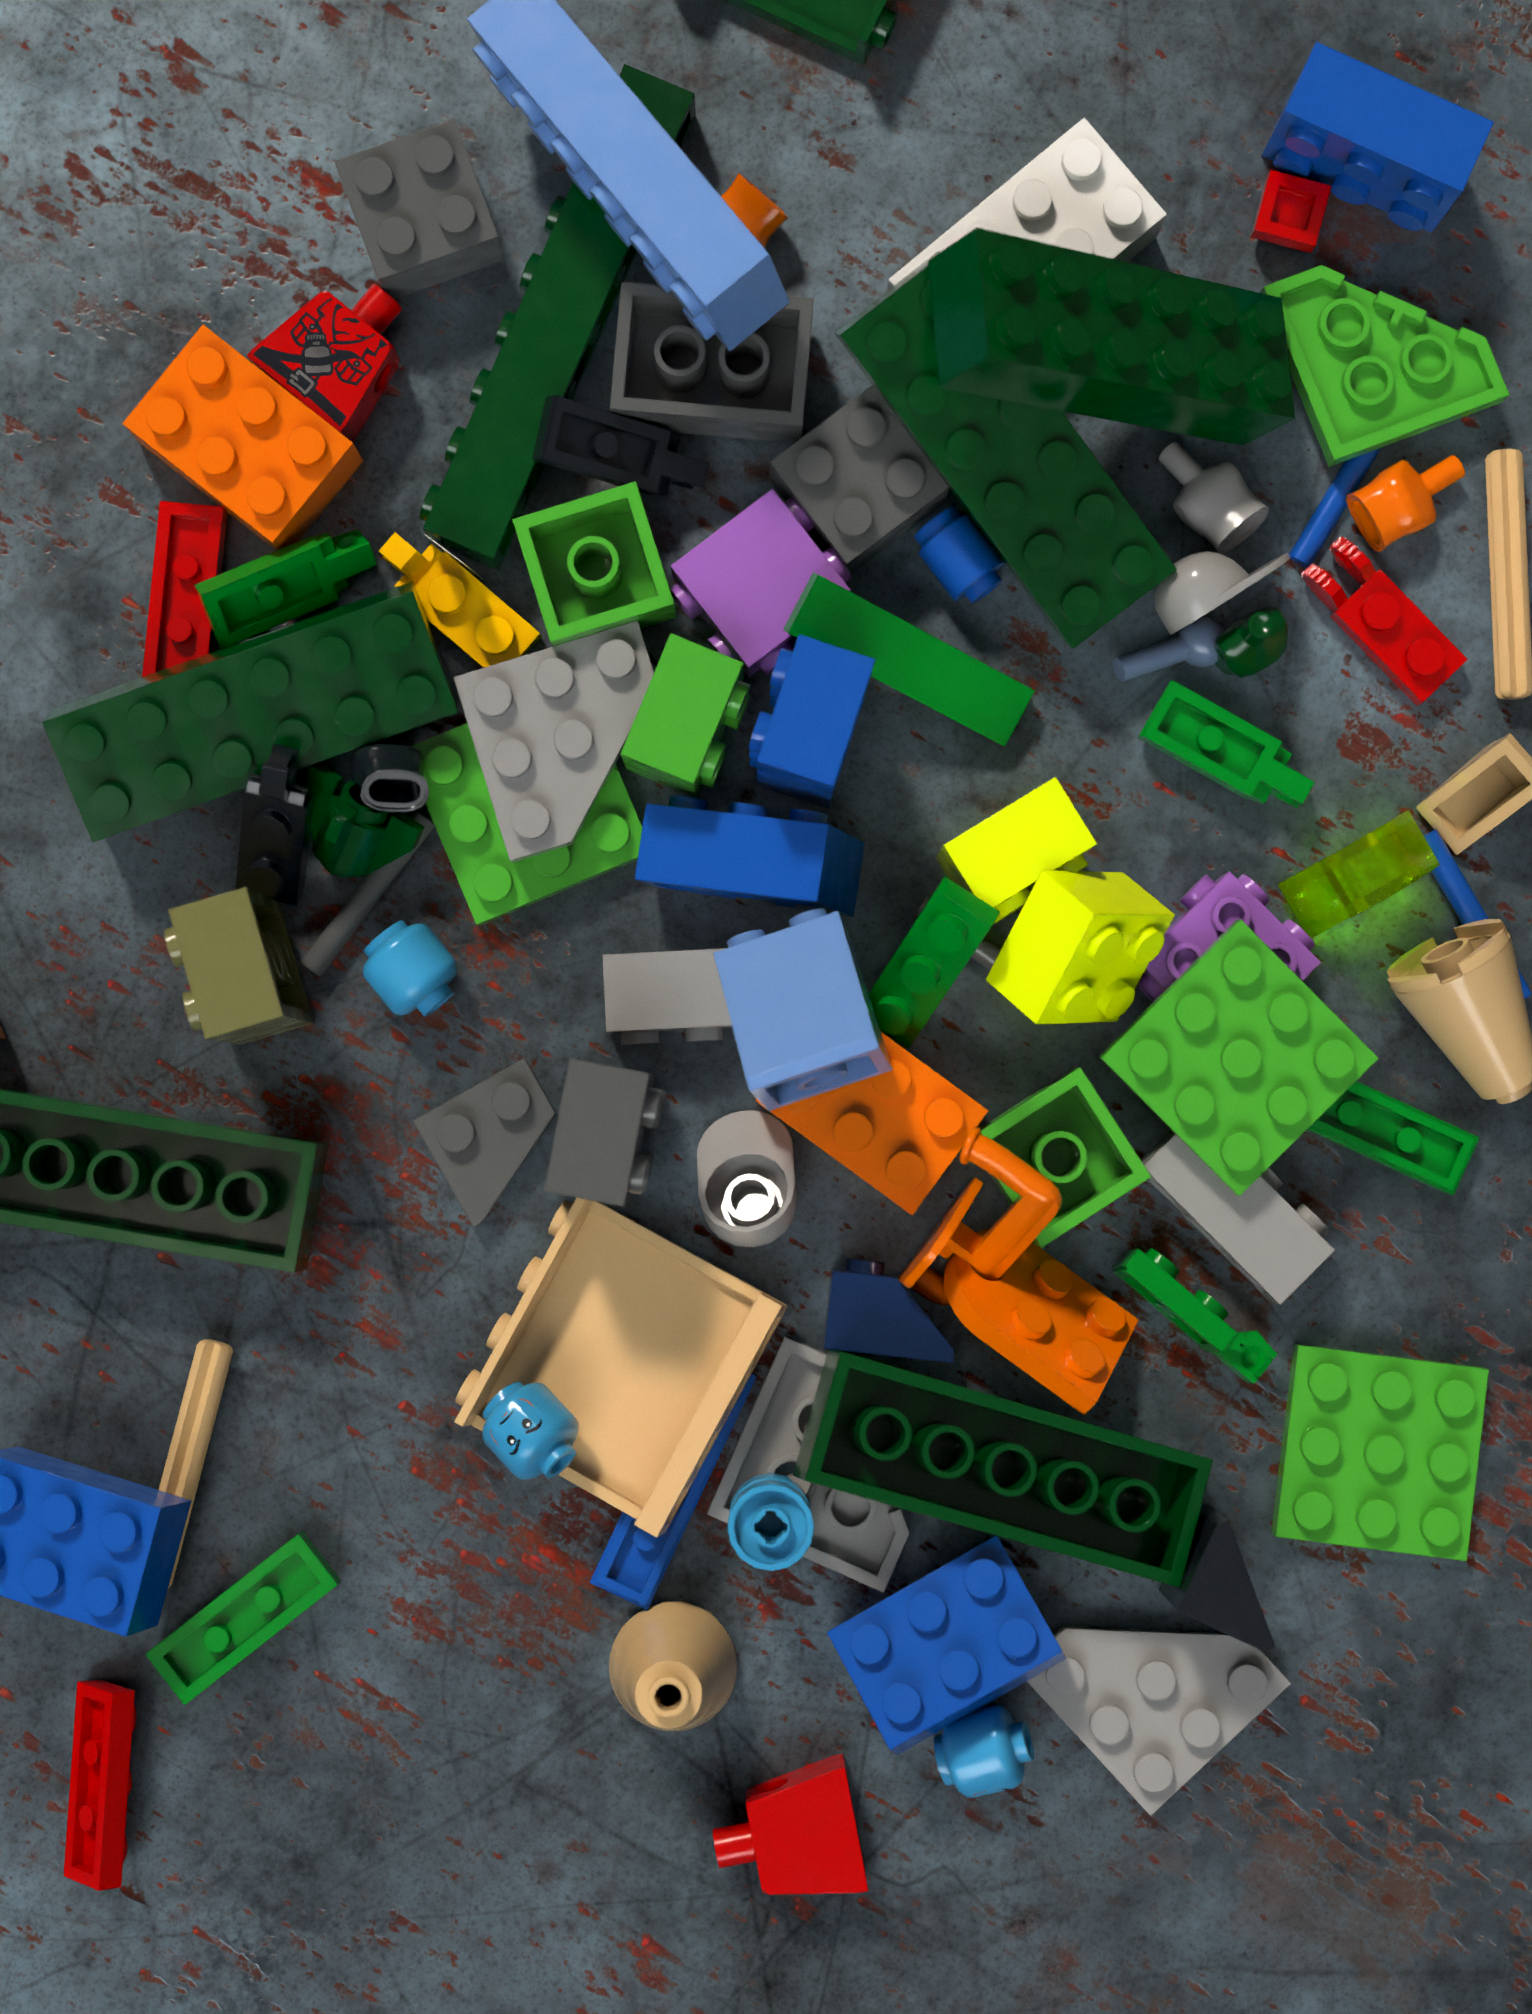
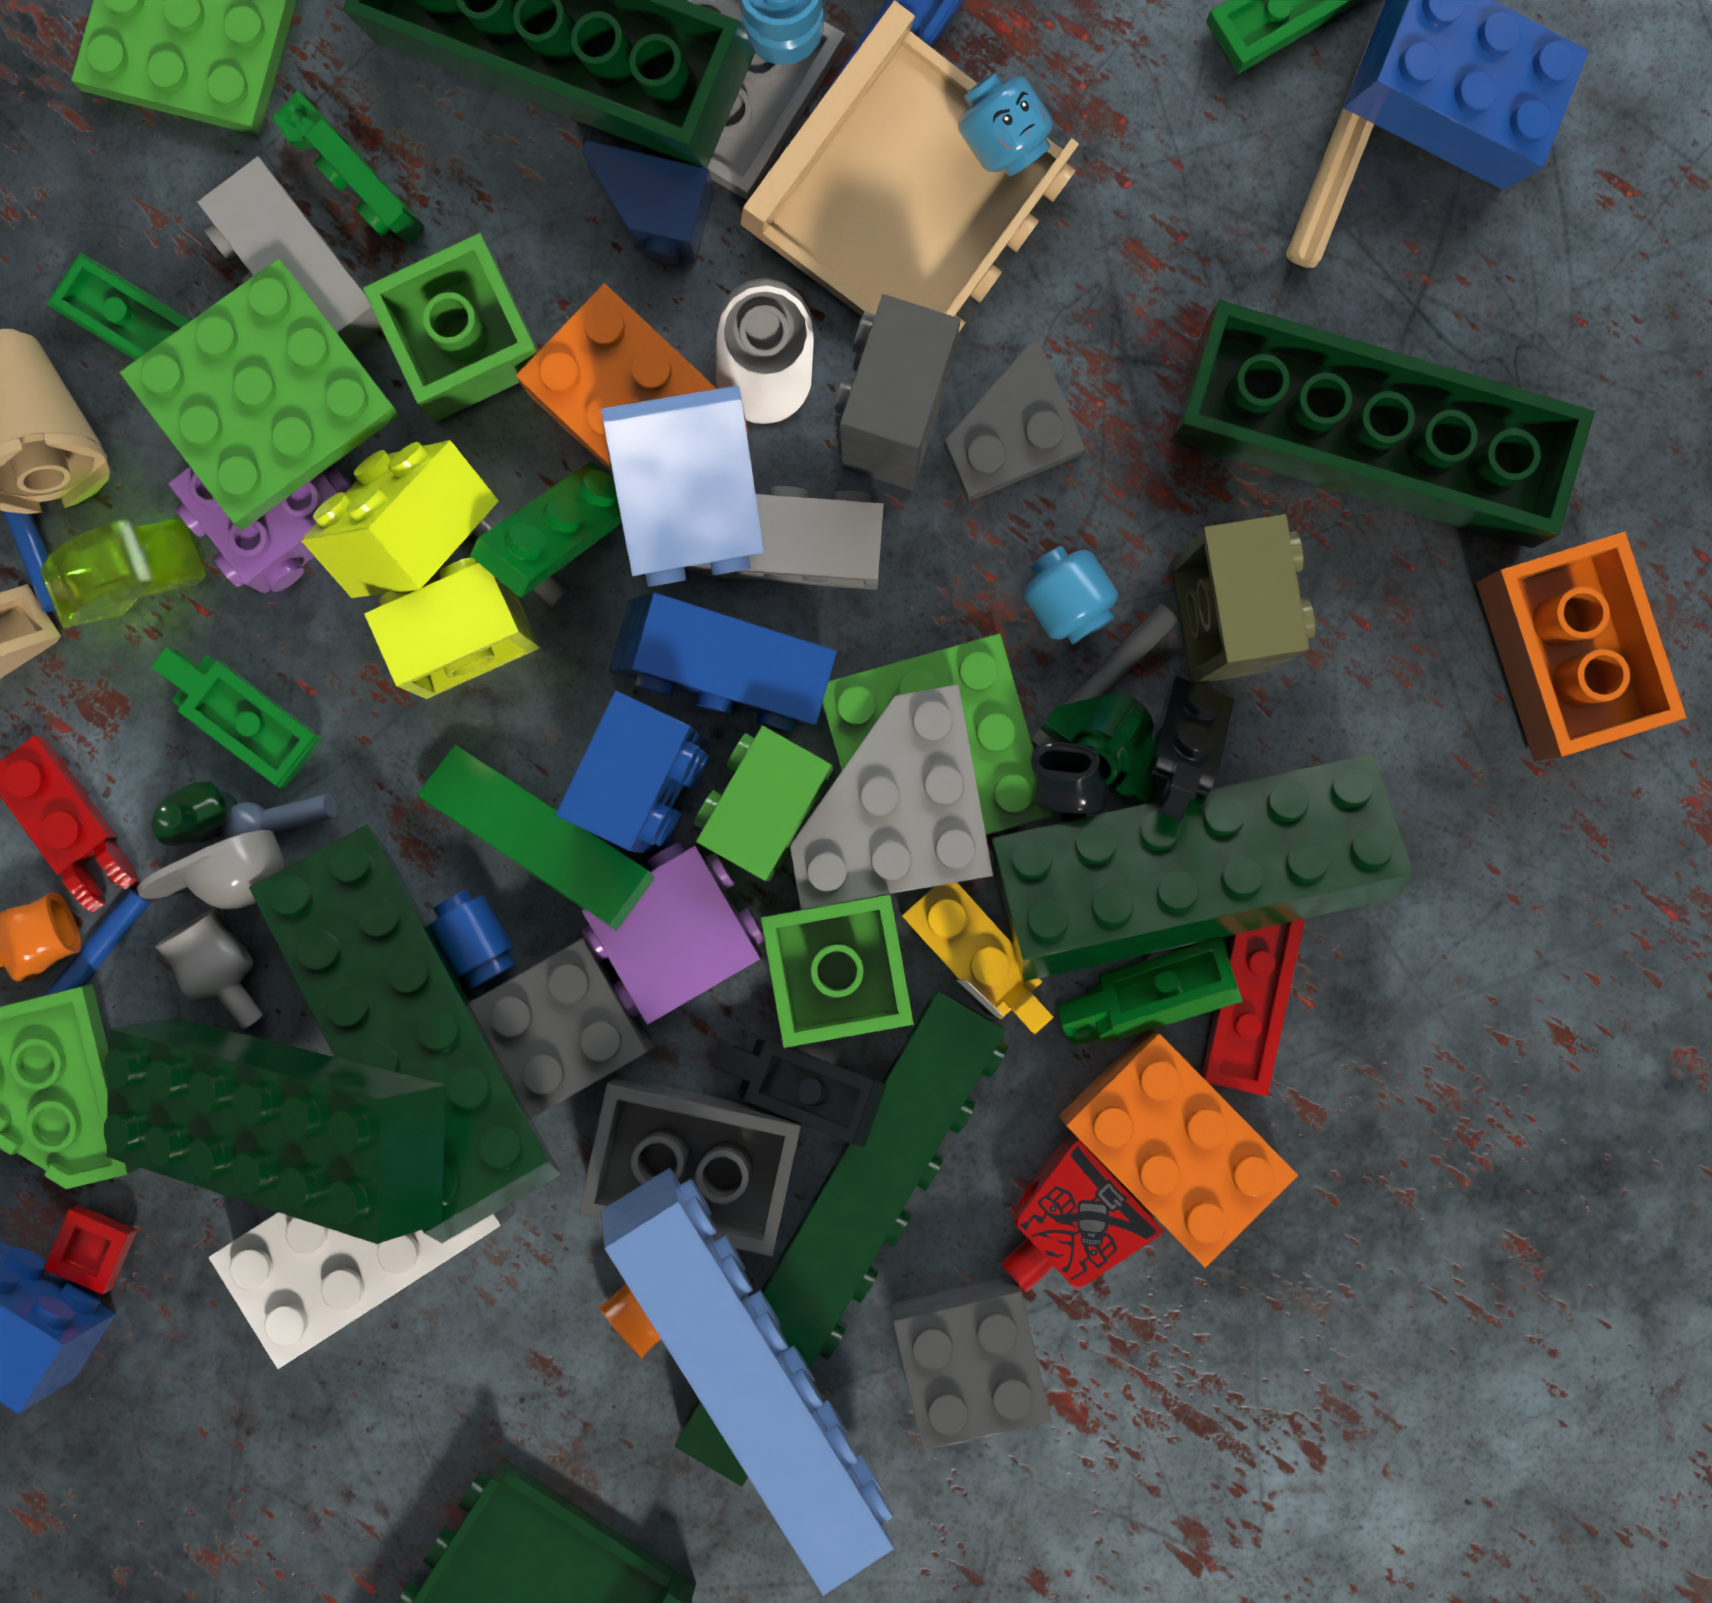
camera: 165 degrees left, 0 degrees up
orange plate [898,1127,1139,1415] -> none

